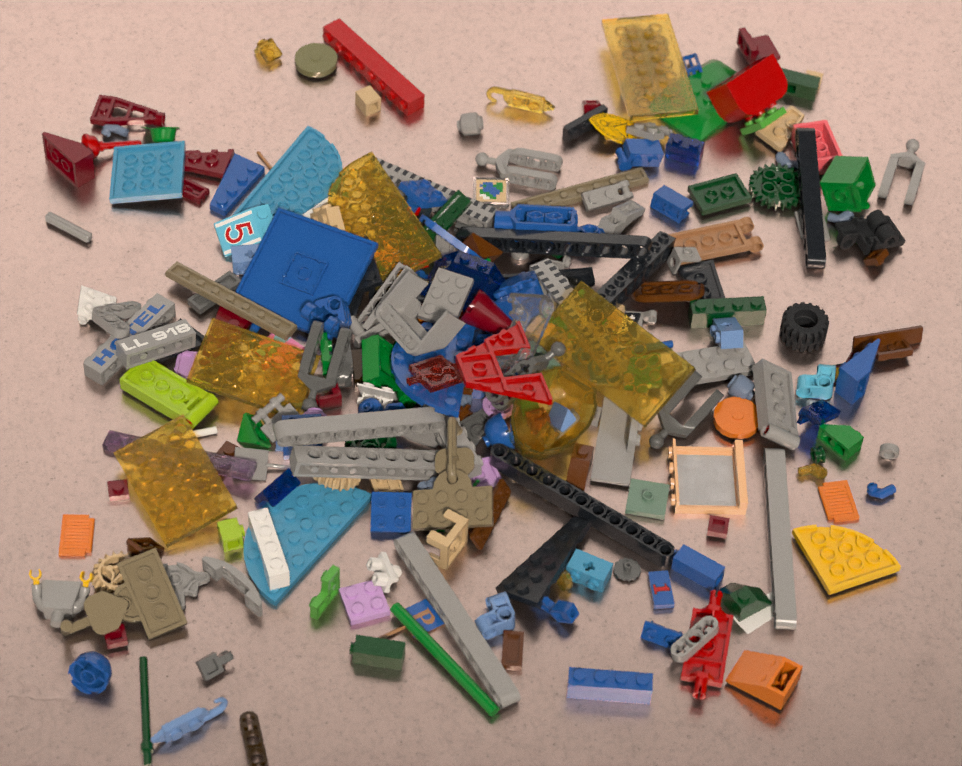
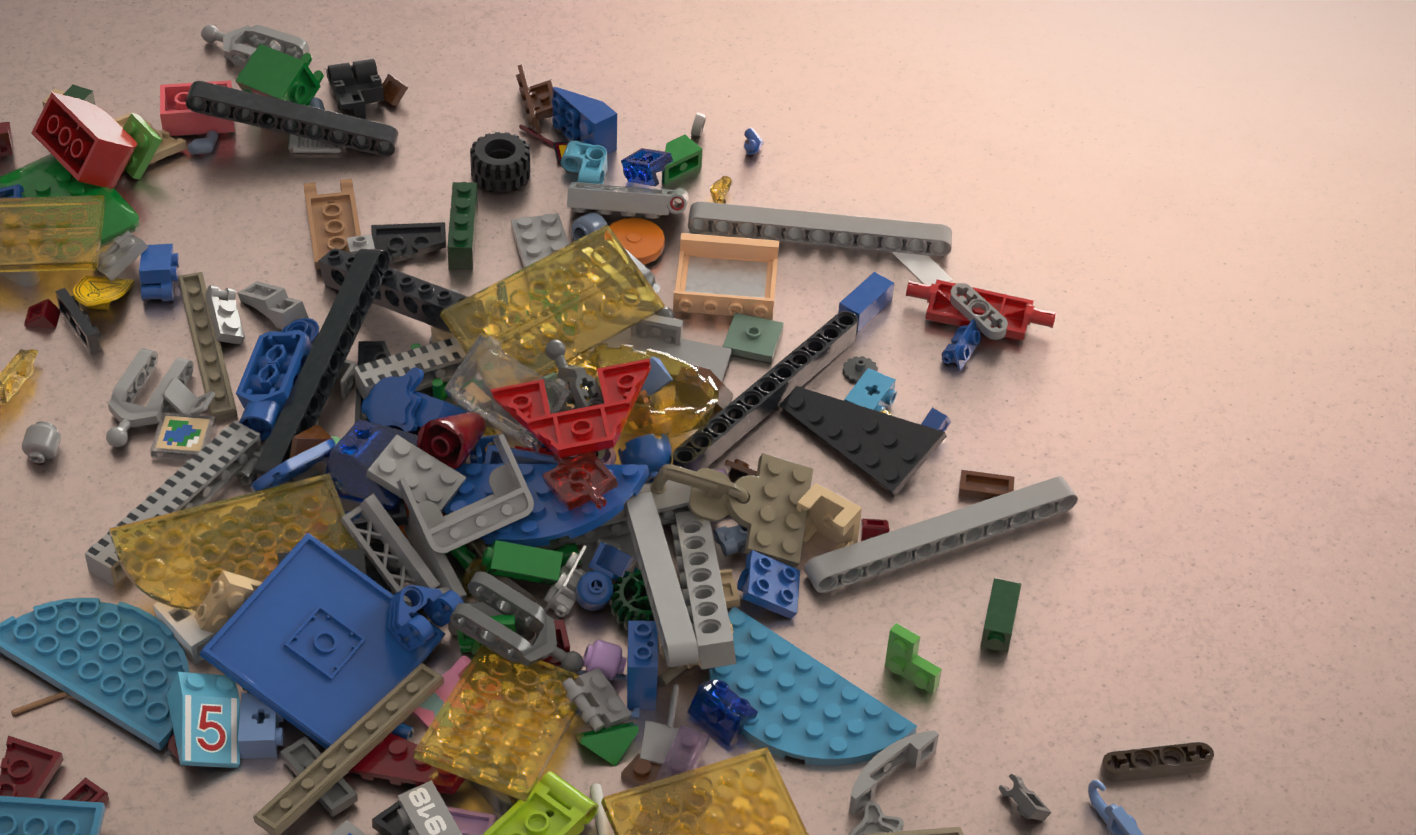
camera: 85 degrees left, 5 degrees down
blue wing [210,153,265,216] -> none
lime brick [217,517,245,553] -> none
white arch [248,507,290,590] -> none
lavender plate [339,580,390,626] -> none
white hips [366,552,402,593] -> none
blue piece [377,599,445,639] -> none
green piece [390,602,500,717] -> none
blue plate [398,179,448,224] -> none
dark green plate [421,189,473,241] -> none
medium blue piece [474,591,515,640] -> none
blue brick [567,667,653,705] -> none
reddish brown tile [631,280,705,303] -> none
blue tile [648,570,675,609] -> none
blue hinge [650,185,694,224] -> none
clear blue brick [664,133,705,167] -> none
dark green plate [687,173,752,215] -> none
dark red plate [707,515,730,539] -> none
medium blue brick [710,317,743,349] -> none
dark green slope [715,582,772,622] -> none
orange slope [725,650,803,710] -> none
dark green gear [748,163,800,211] -> none
yellow plate [792,525,901,595] -> none
dark green bush [810,446,826,465] -> none
orange window [818,480,860,523] -> none
none -> light grey bracket [162,377,215,418]
none -> dark red slope [861,518,890,541]

